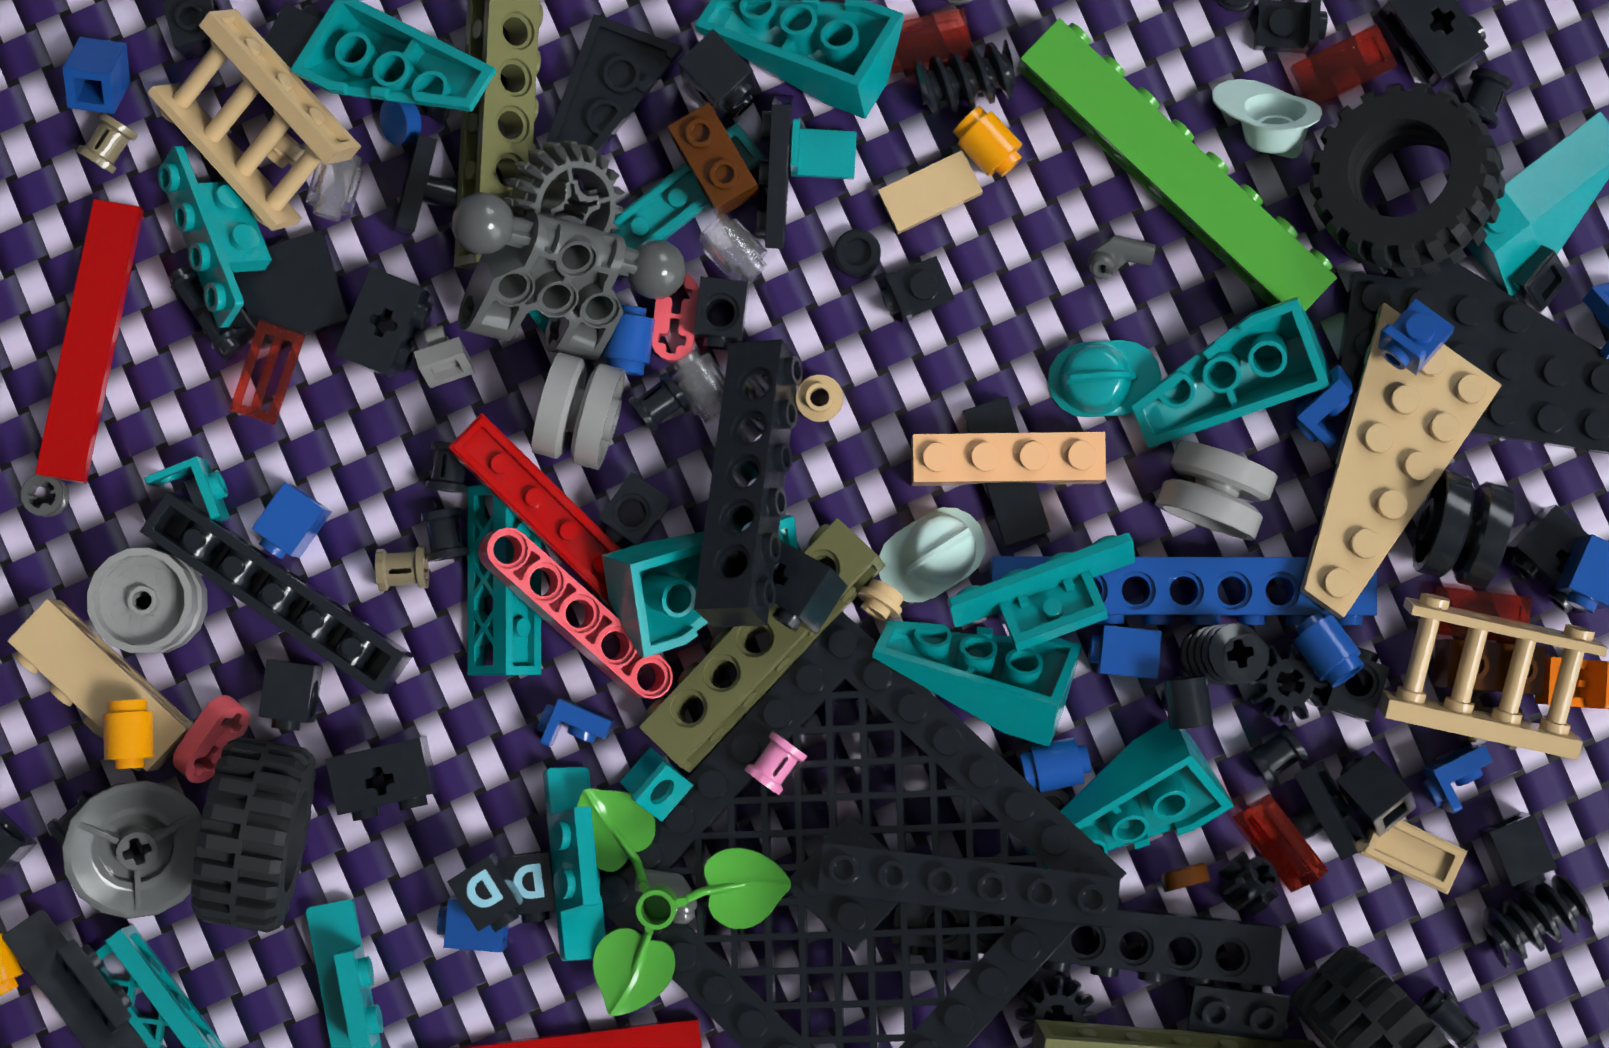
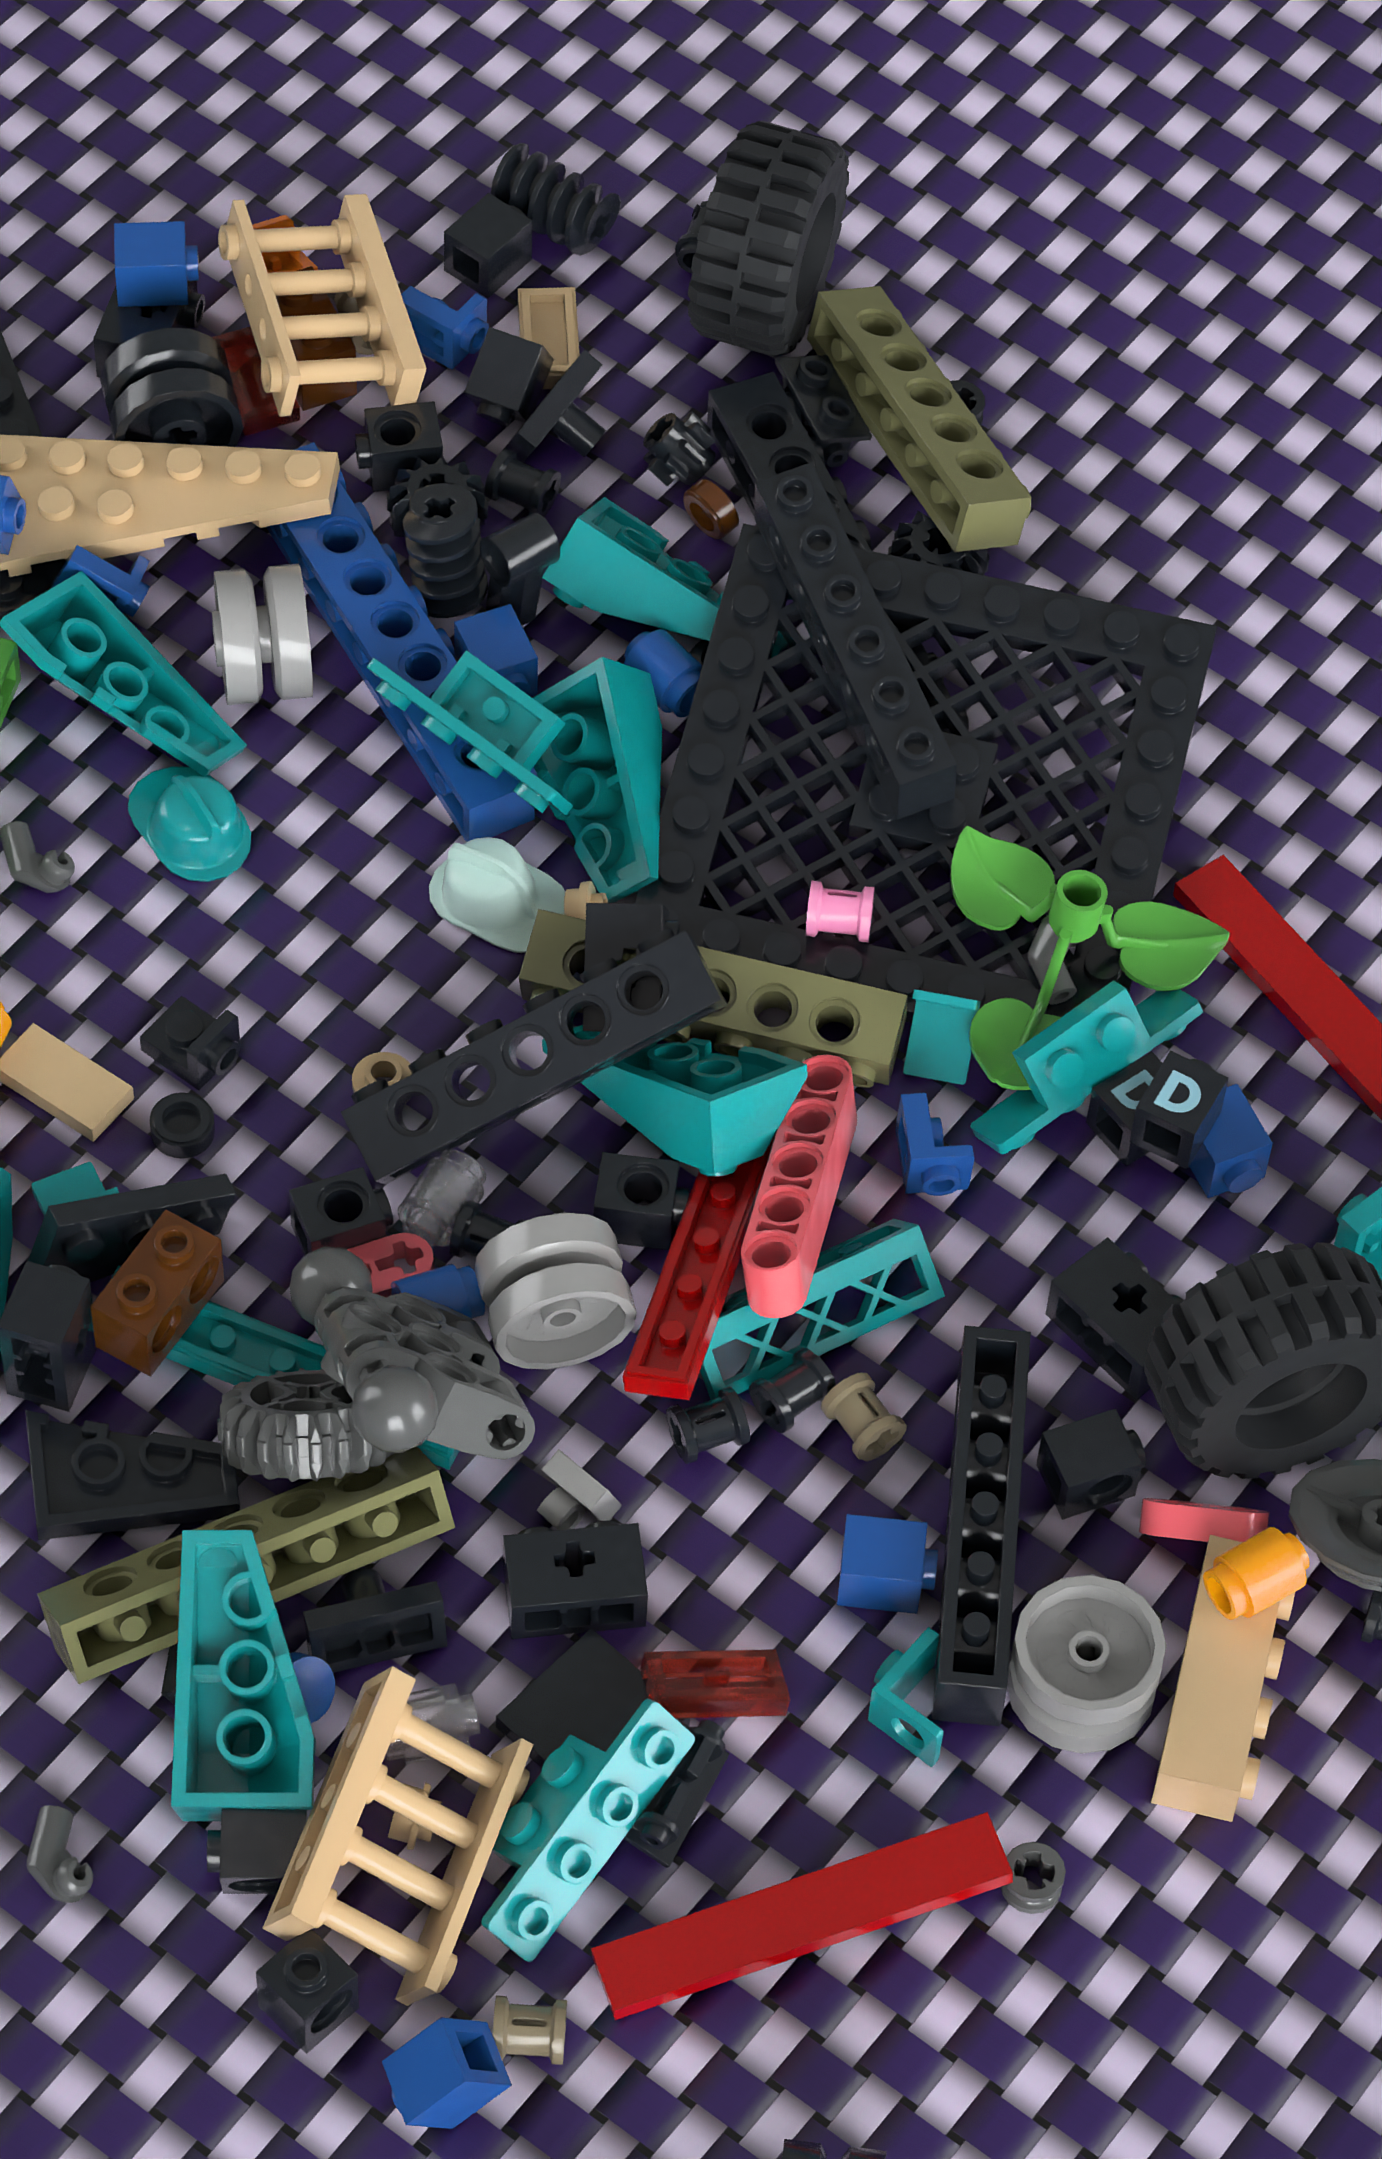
camera: 125 degrees left, 30 degrees down
clear brick [698,213,768,284] -> none
light nougat arch [911,432,1106,486] -> none
black tile [962,396,1051,547] -> none
clear red tile [1233,794,1328,893] -> none
blue brick [1294,613,1364,688] -> none

